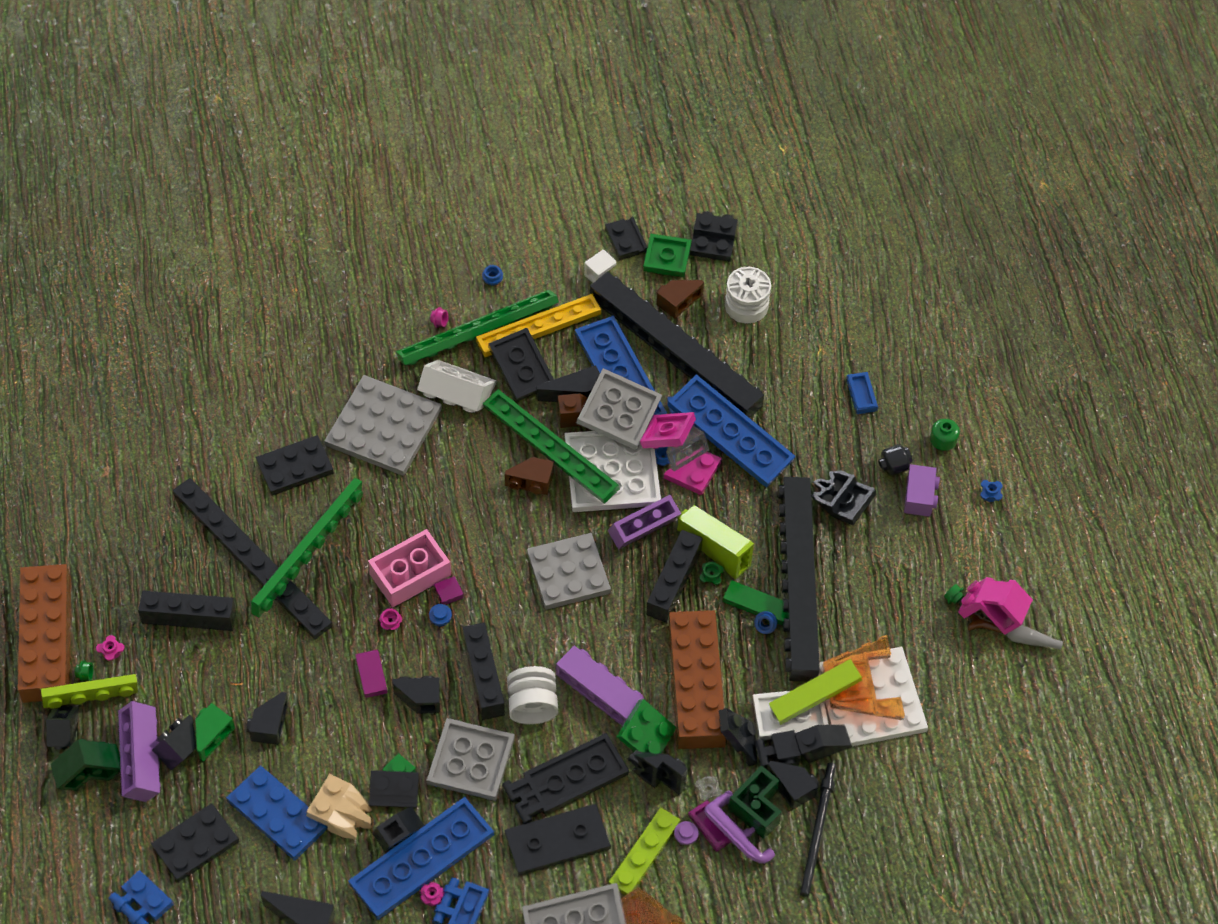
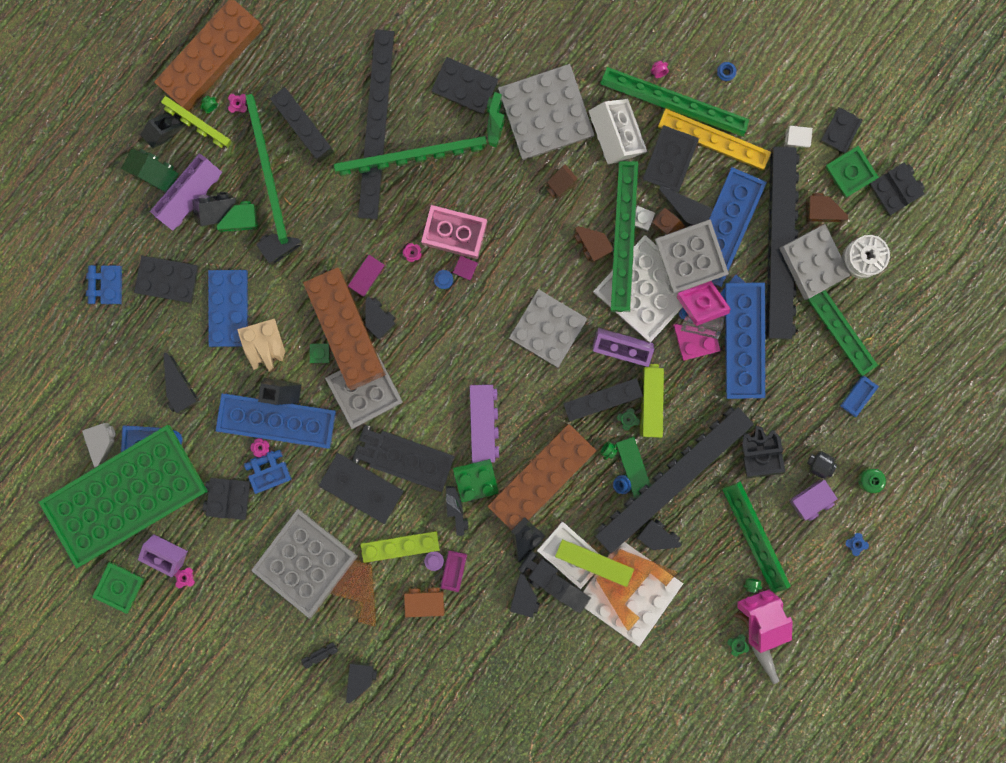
camera: 50 degrees right, 30 degrees up
black plate [369,770,419,807] -> none
black brick [462,622,505,720] -> none
white wheel [507,666,558,724] -> none
clear plate [695,776,722,801] -> none
medium lavender piece [704,791,775,863] -> none
dark green brick [728,766,782,839] -> none
black bar [800,763,836,897] -> none
none -> green tile [245,94,288,244]
none -> dark orange brick [303,267,386,390]
none -> dark orange brick [404,587,445,617]
none -> green plate [487,92,504,148]
none -> reddish brown slope [546,164,578,200]
none -> green plate [600,442,617,460]
none -> white plate [635,206,655,232]
none -> black slope [636,519,682,550]
none -> green plate [722,481,791,593]
none -> green plate [727,634,749,657]
none -> light grey plate [779,224,850,300]
none -> green plate [795,282,878,376]

